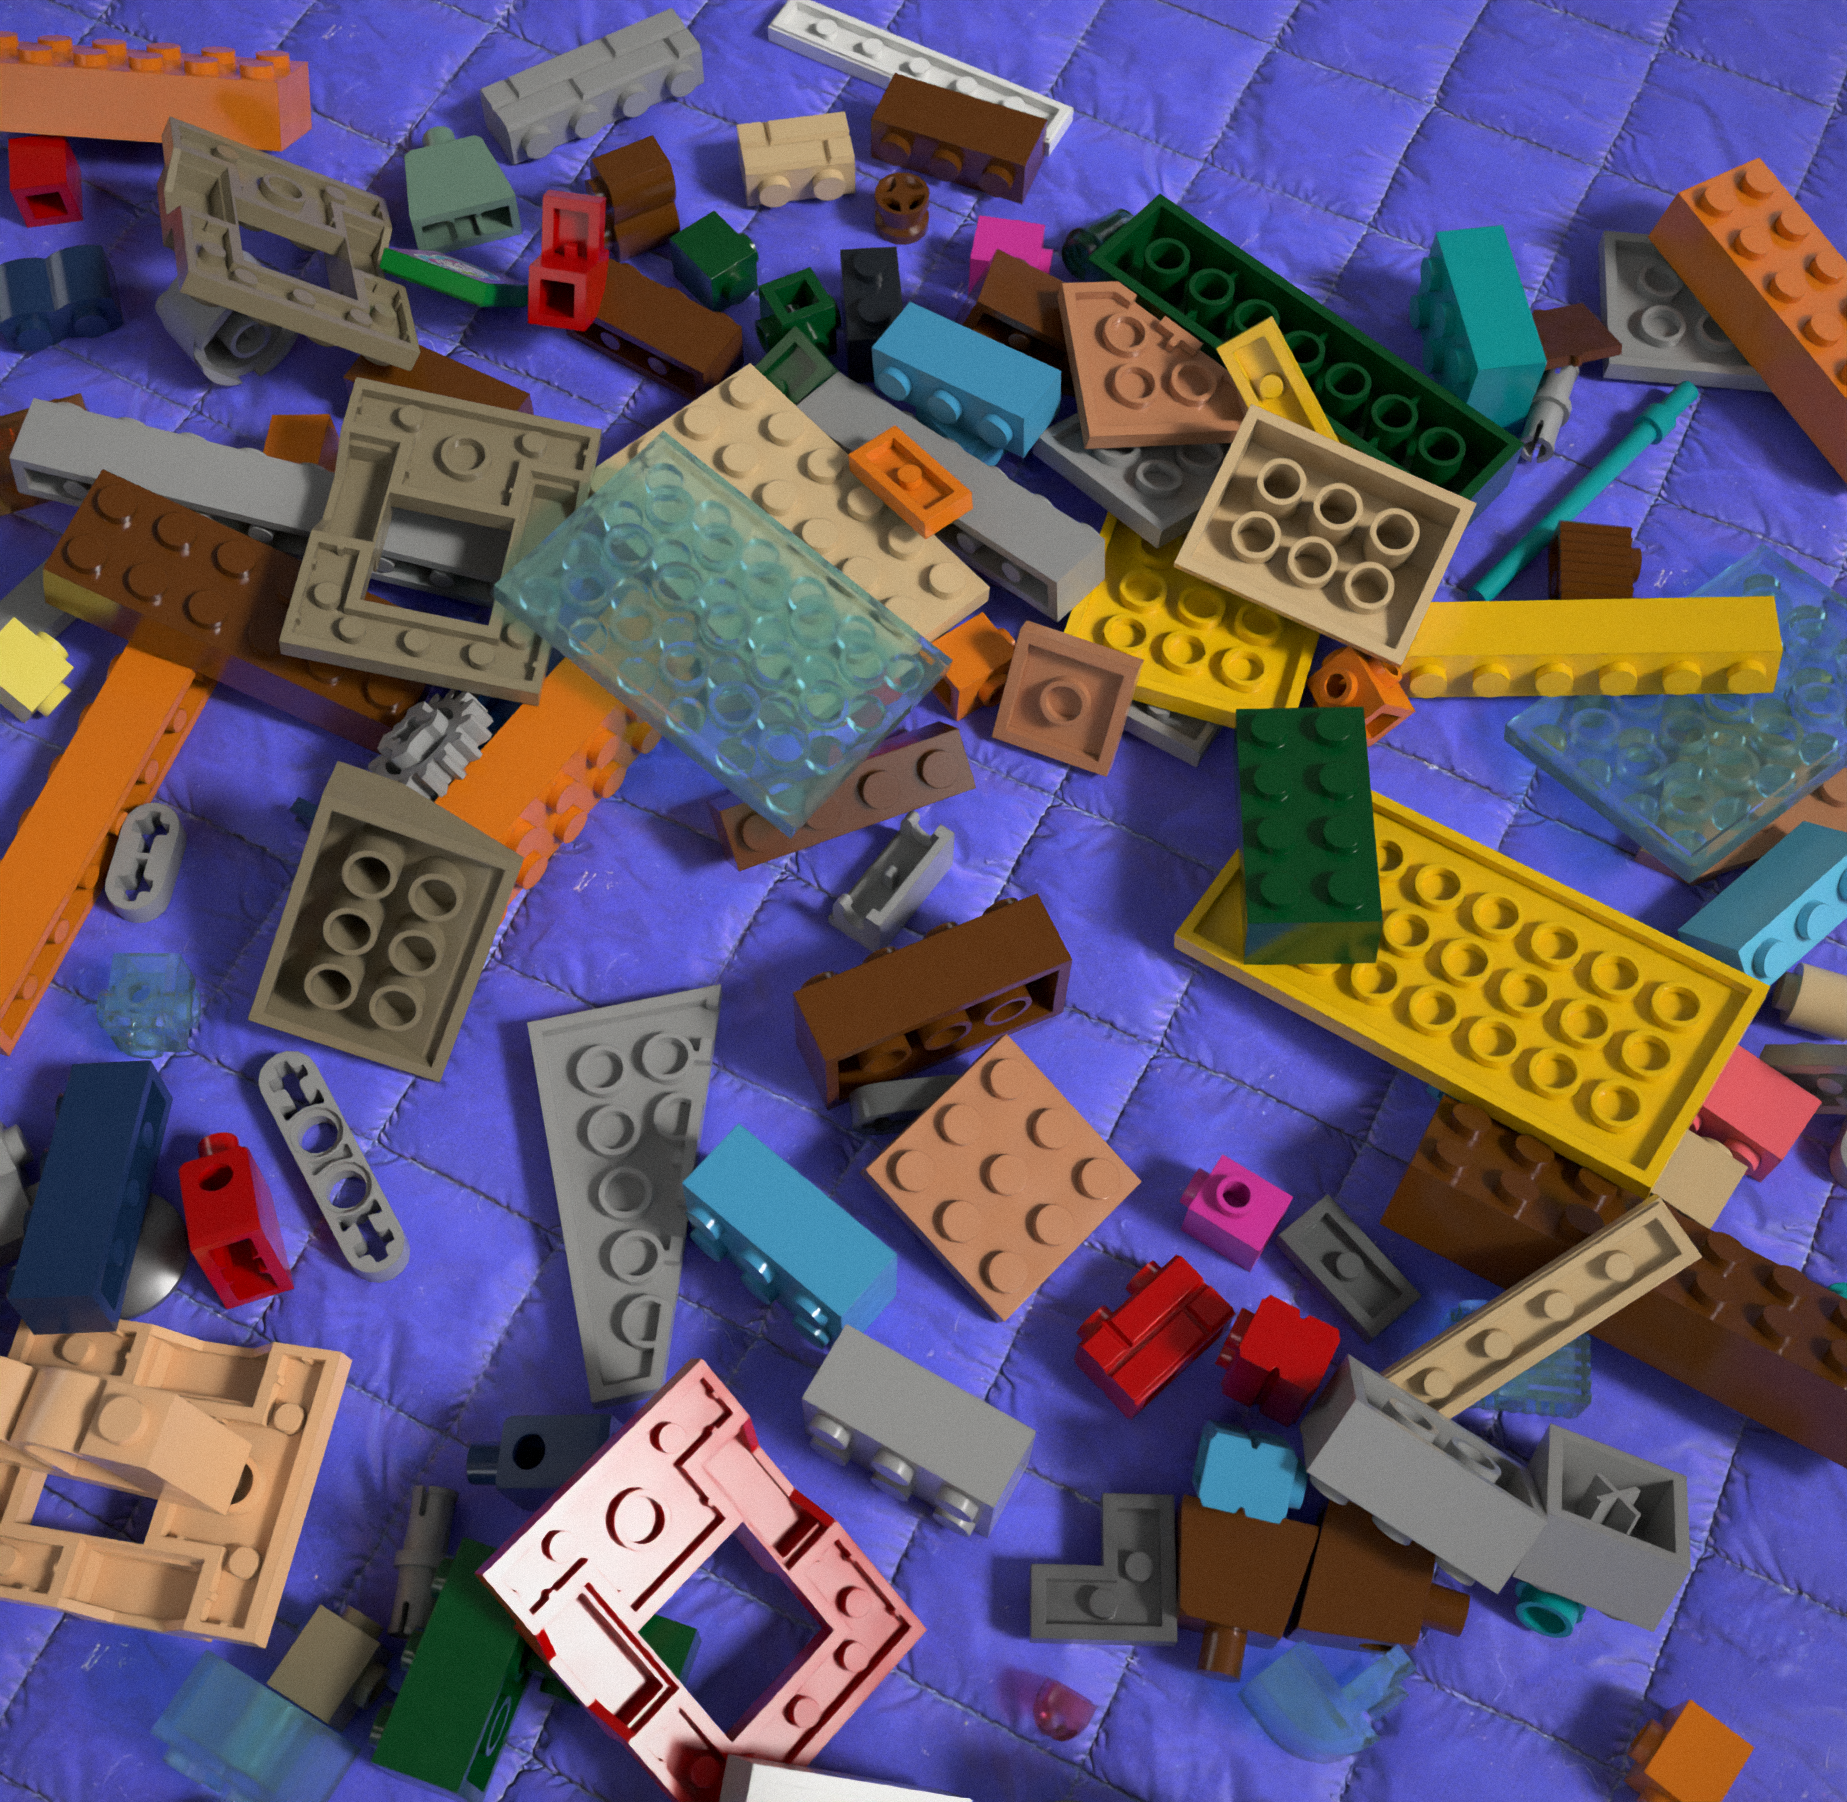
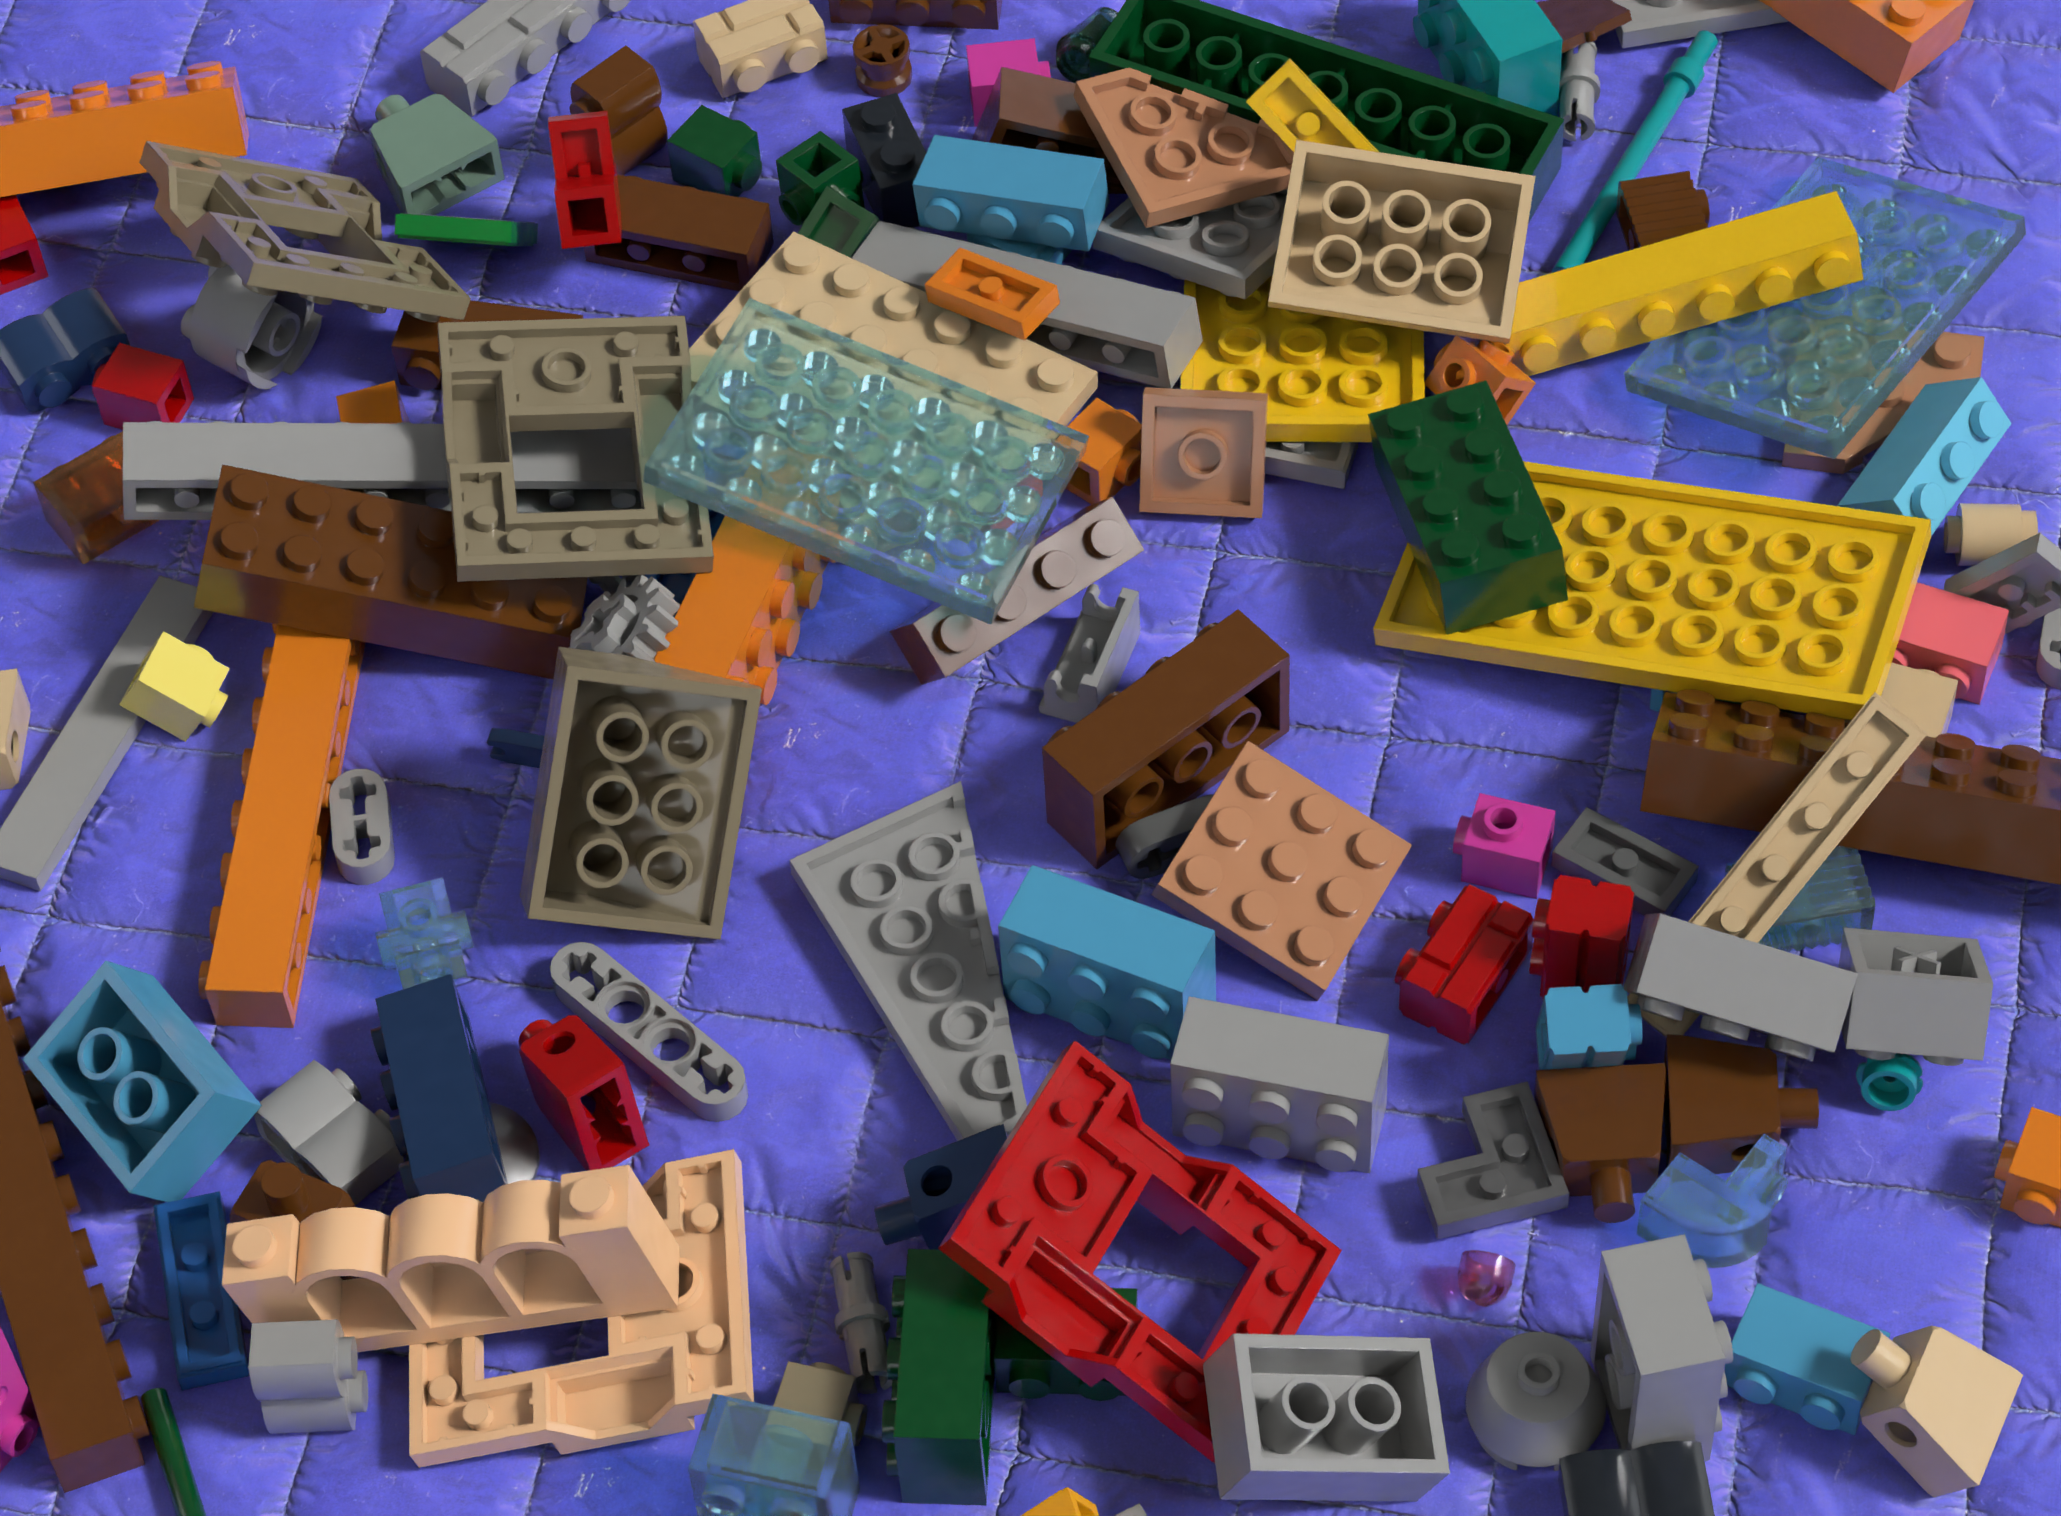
camera: 10 degrees left, 10 degrees down
none -> red brick [92,343,194,430]

